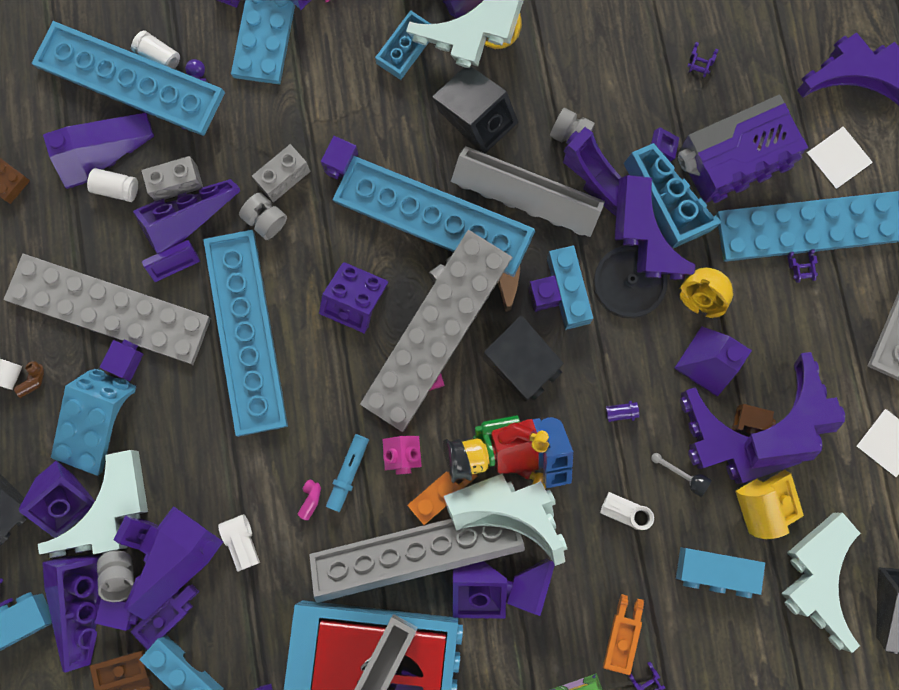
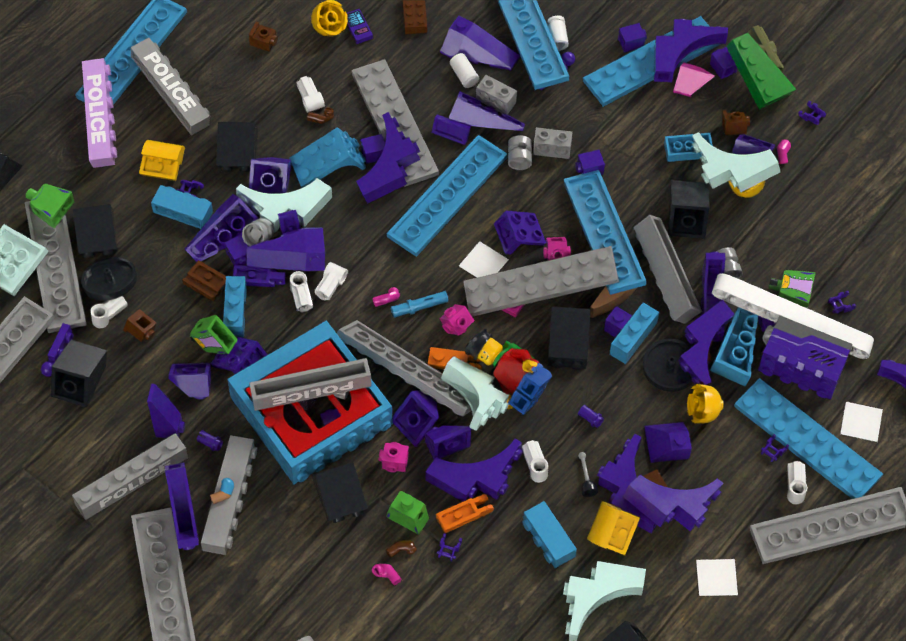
camera: 45 degrees right, 20 degrees down
none -> white piece [290,271,313,312]
none -> dark purple arch [356,112,420,203]
none -> dark pink brick [379,442,409,472]
none -> dark purple arch [426,439,523,502]
none -> white sticker [459,242,509,278]
none -> dark pink brick [543,237,571,261]
none -> white beam [712,274,874,359]
none -> torso [768,270,815,308]
none -> white piece [787,461,808,504]

